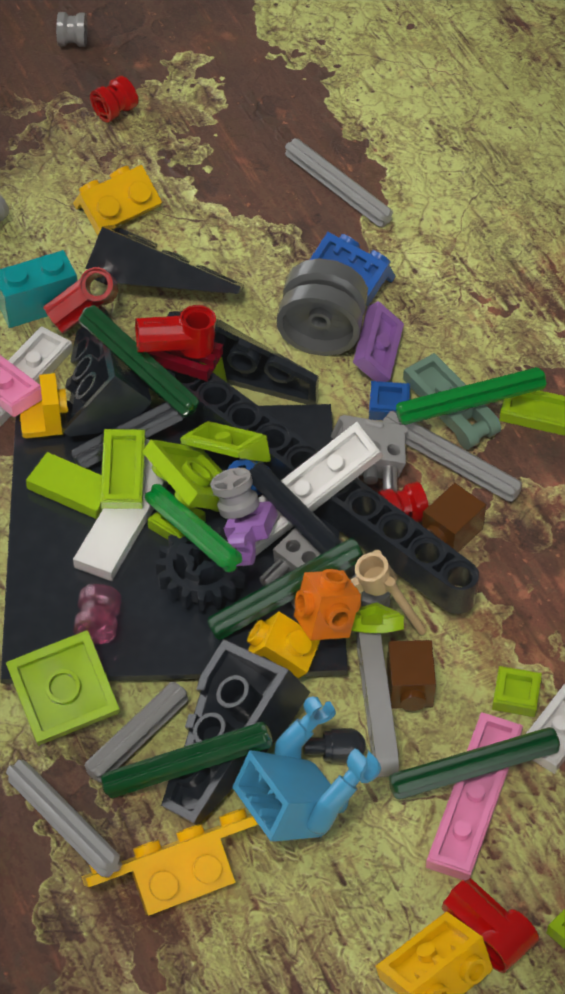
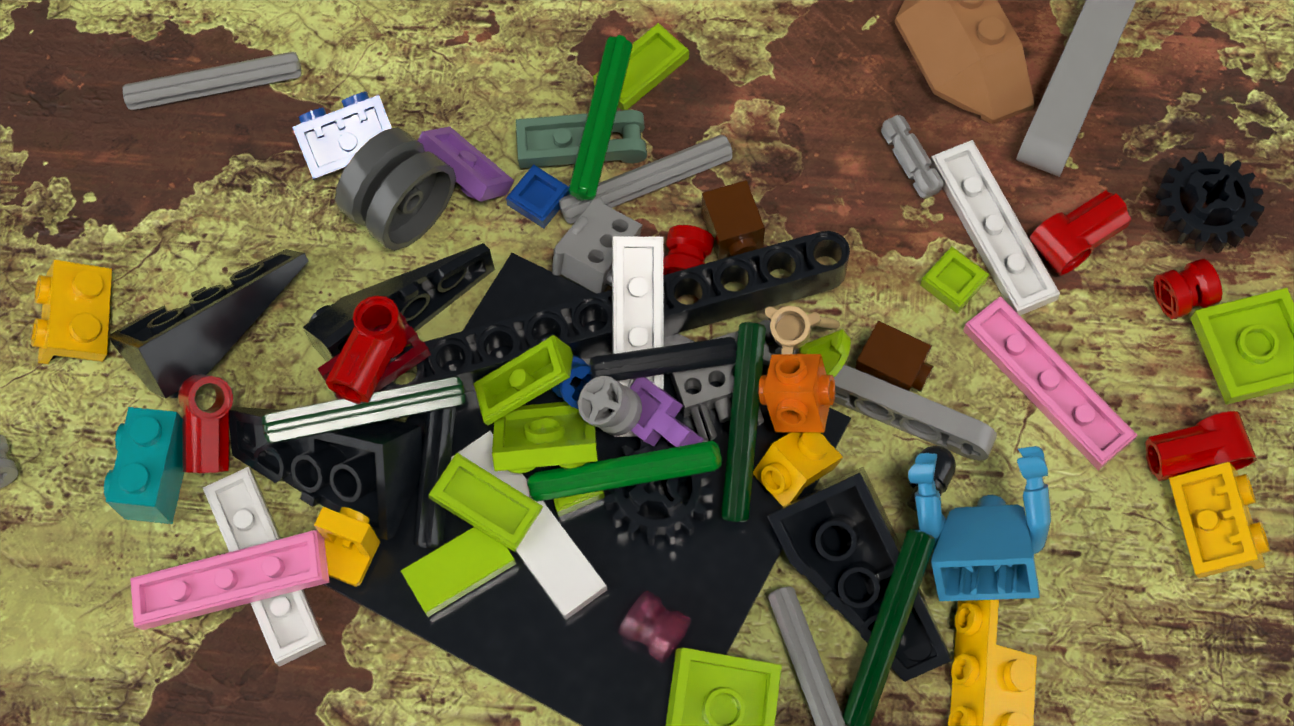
camera: 55 degrees left, 15 degrees up
dark green axle [389,727,560,799] -> none

